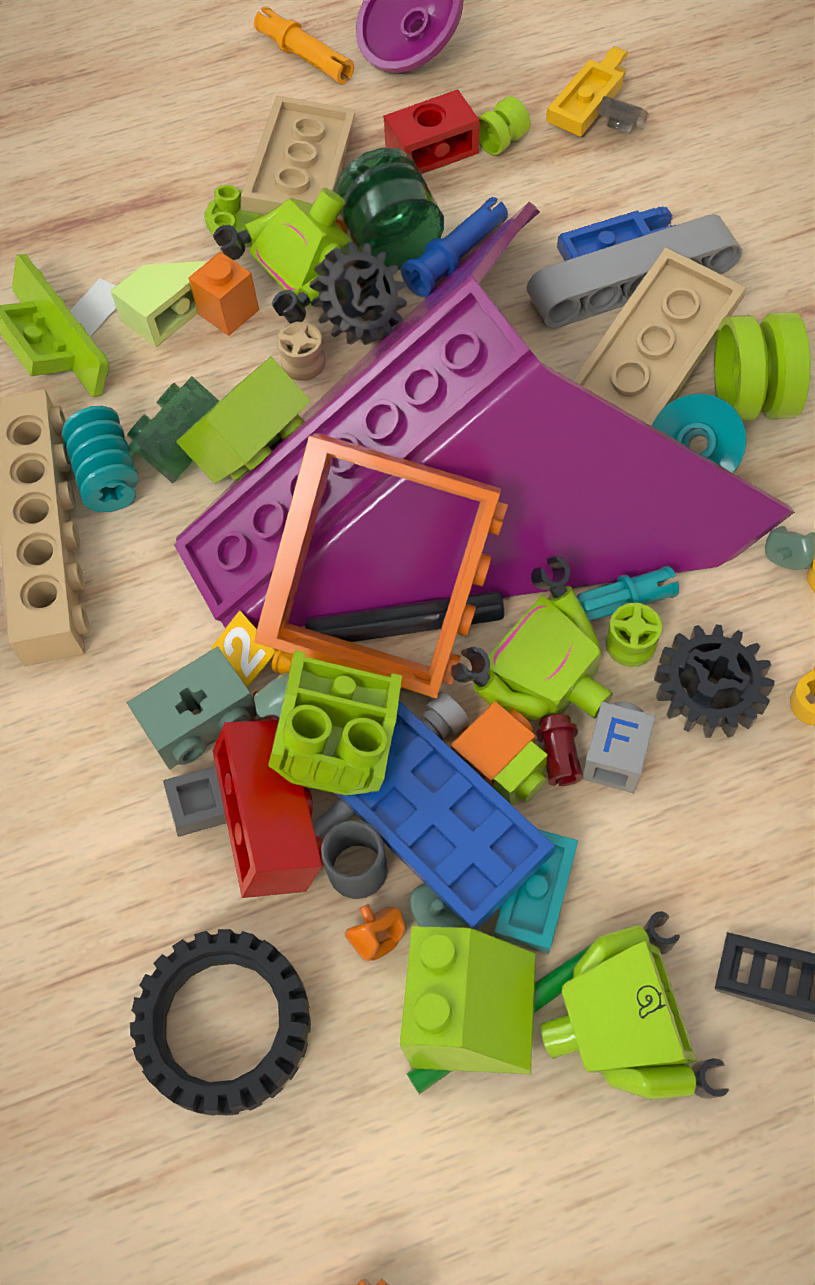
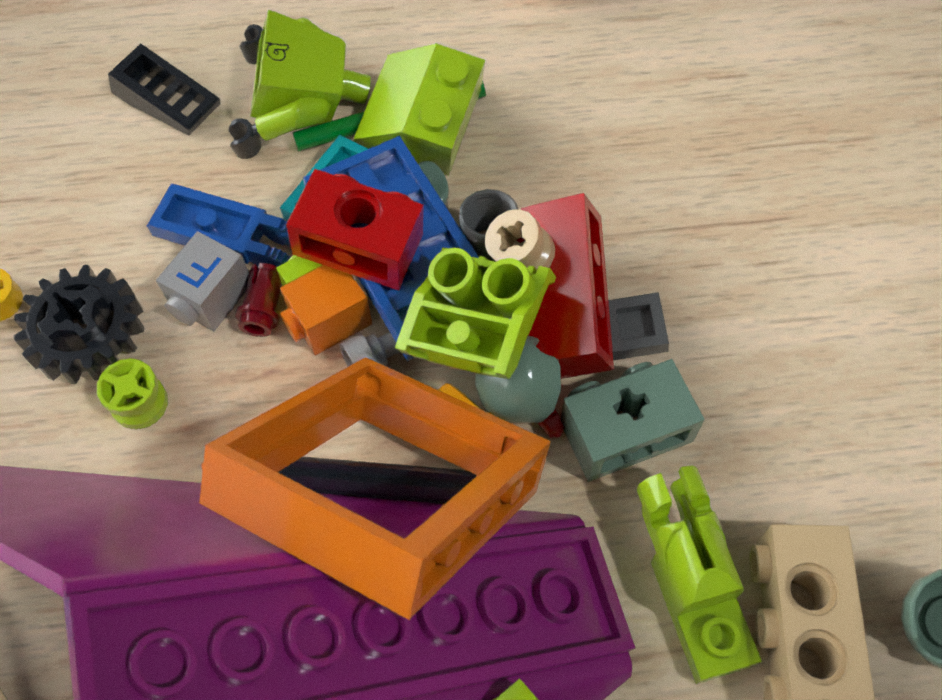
camera: 170 degrees left, 0 degrees up
black tyre [130,929,311,1116] -> none
yellow sticker [211,610,276,688] -> none
orange piece [344,904,406,961] -> none
lime torso [451,556,613,721] -> none
teal axle [577,566,679,622] -> none
none -> blue hinge [147,183,291,267]
none -> red brick [286,169,424,290]
none -> tan wheel [485,209,555,270]
none -> lime plate [636,465,762,684]

